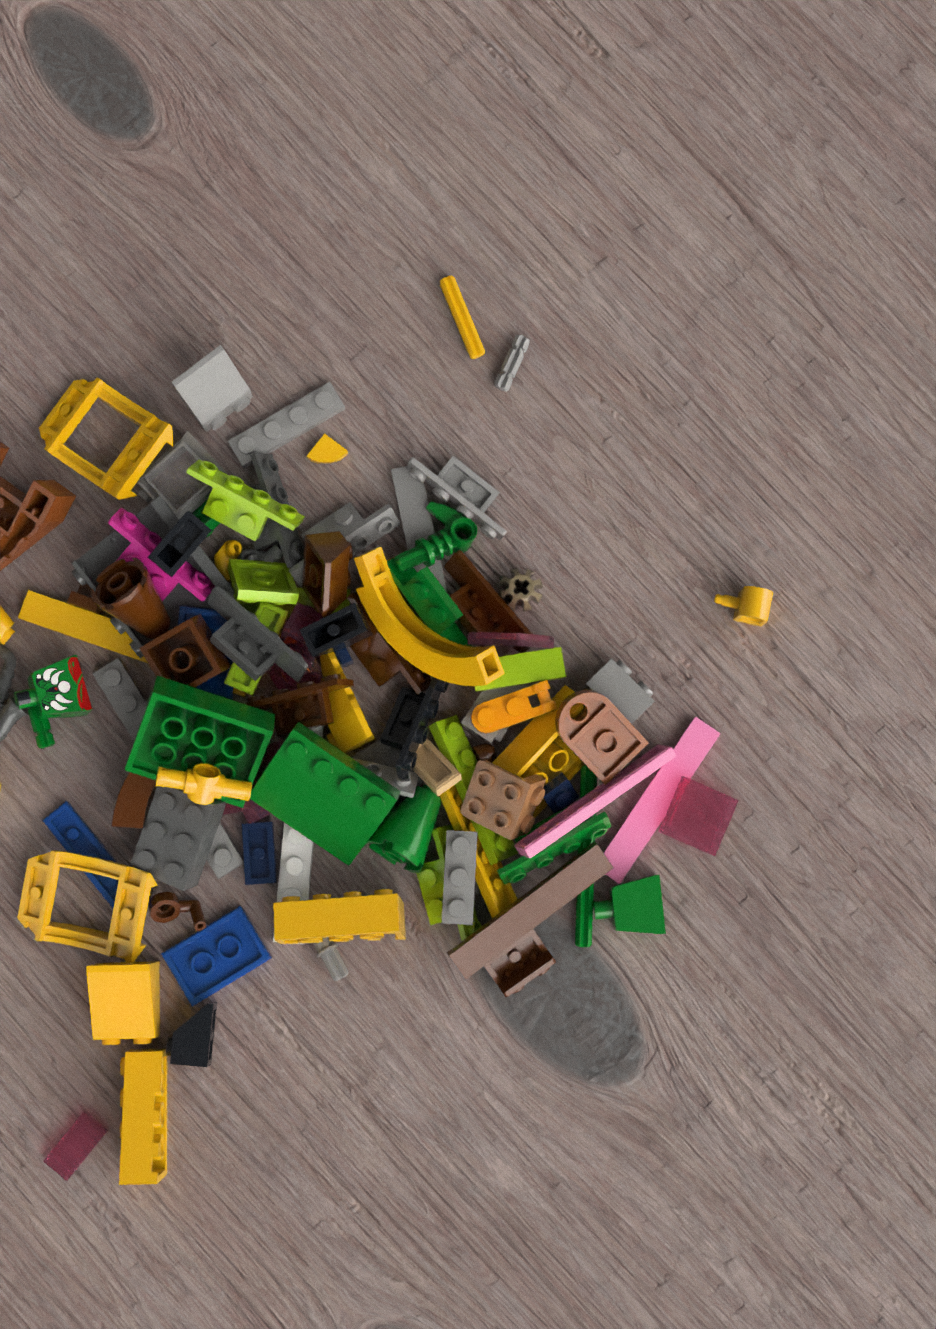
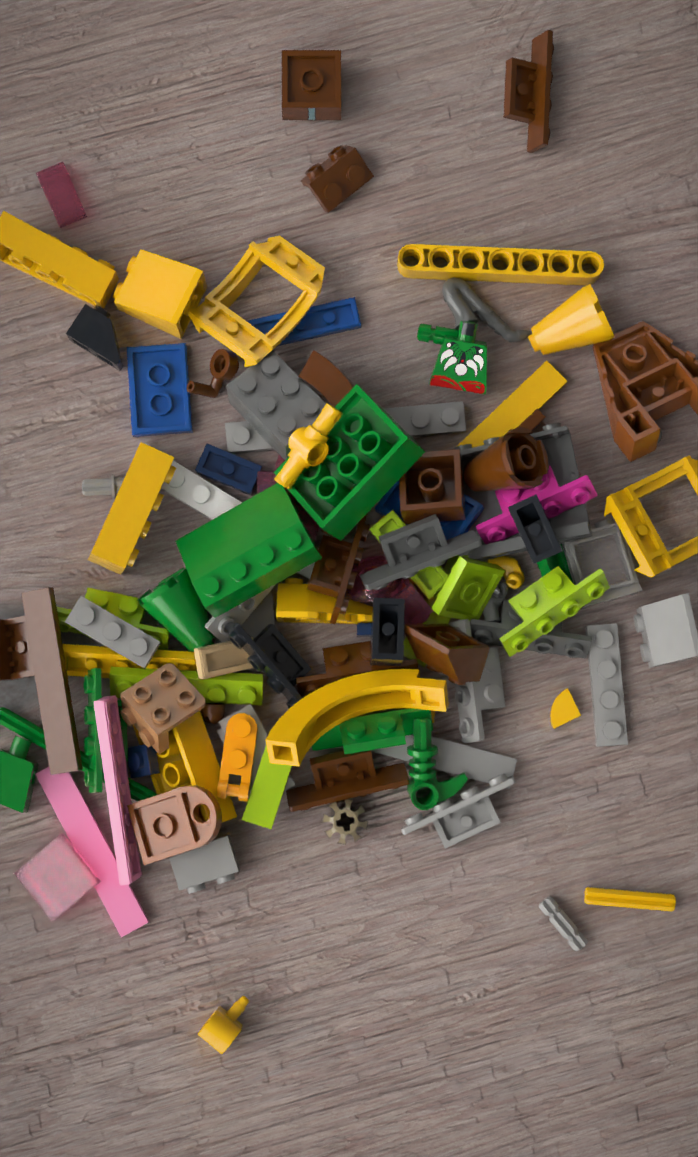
camera: 115 degrees right, 0 degrees up
clear pink tile [468,632,554,648] -> none

